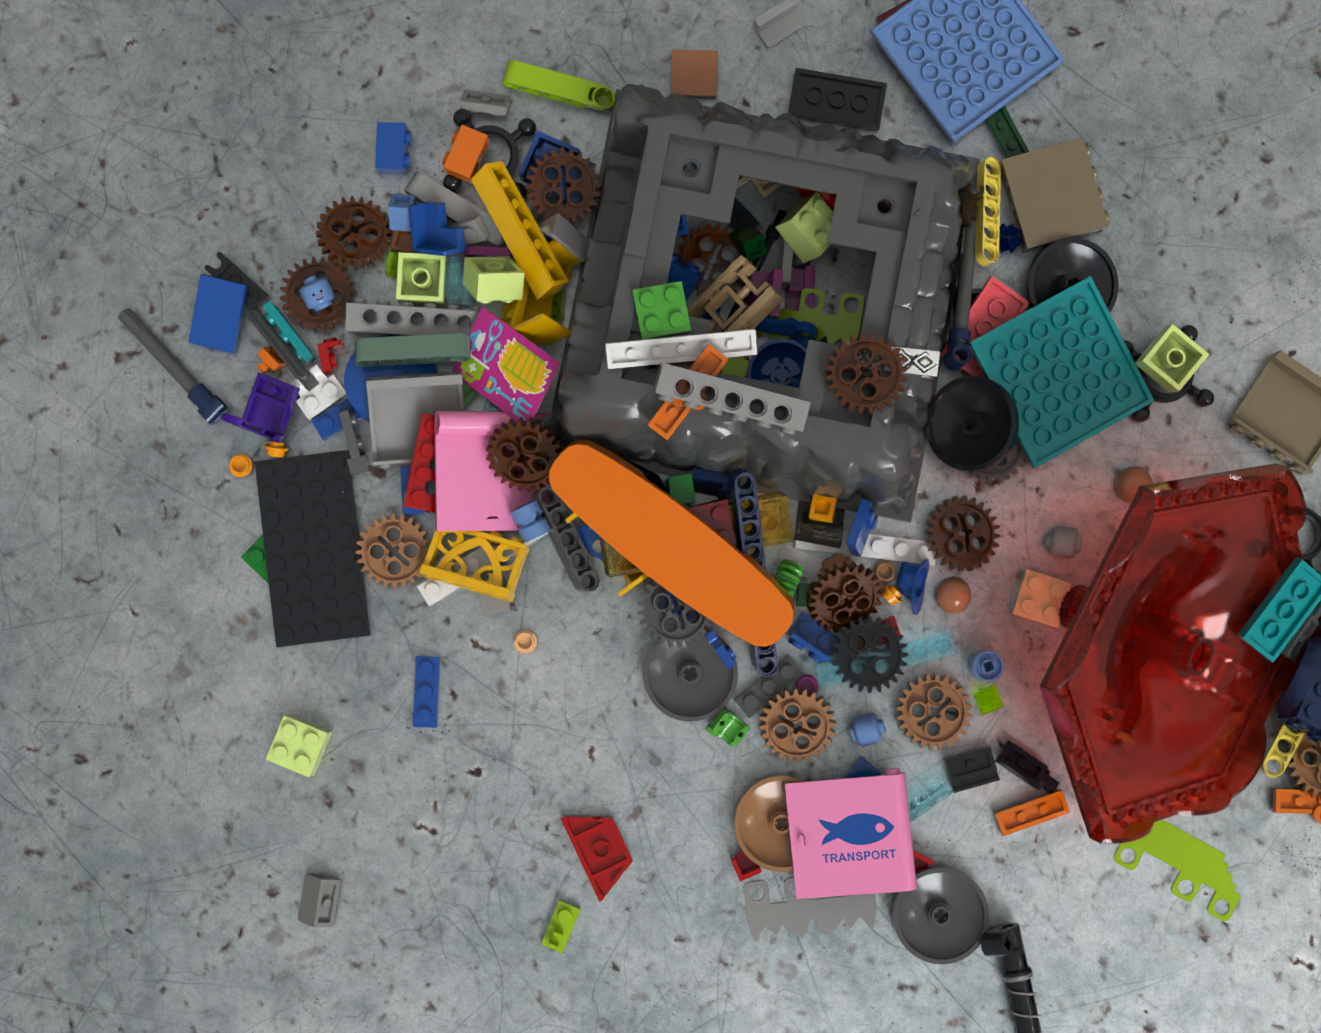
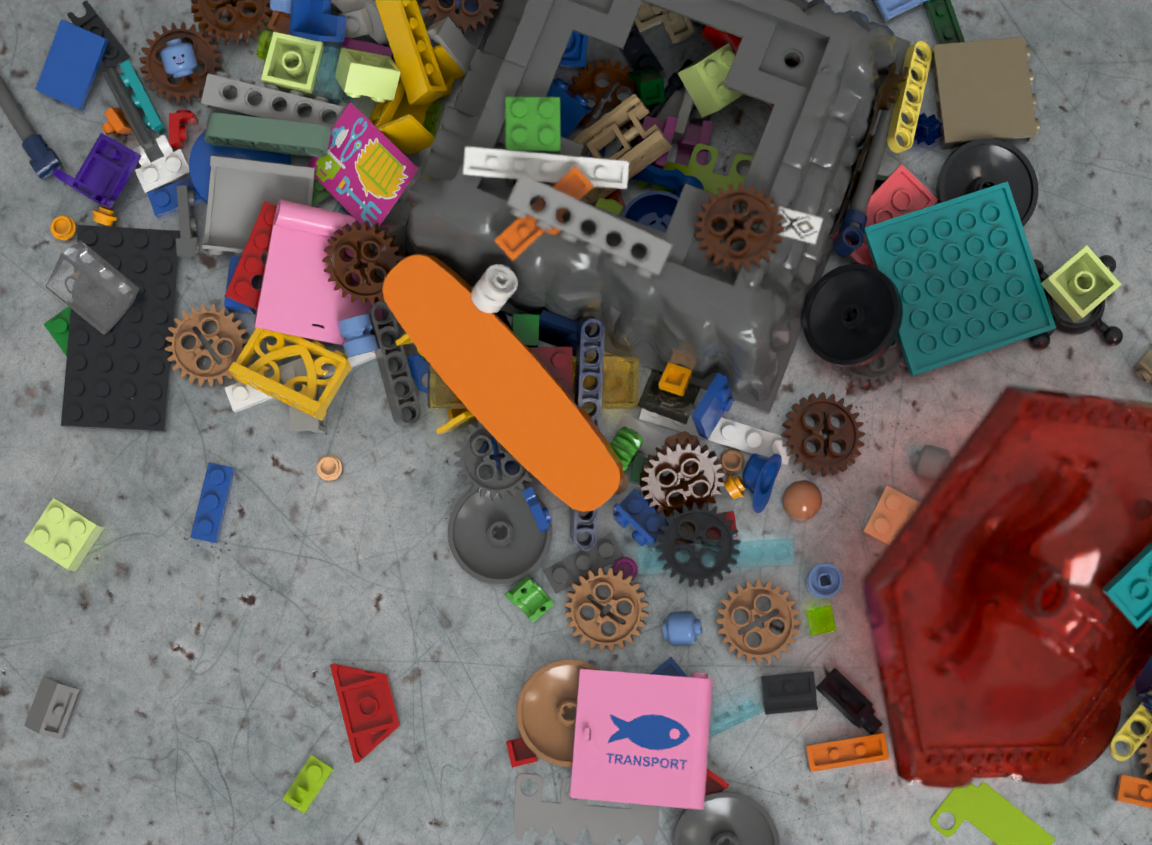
camera: 10 degrees right, 5 degrees down
none -> clear slope [46,241,140,335]
none -> white wheel [471,264,518,313]

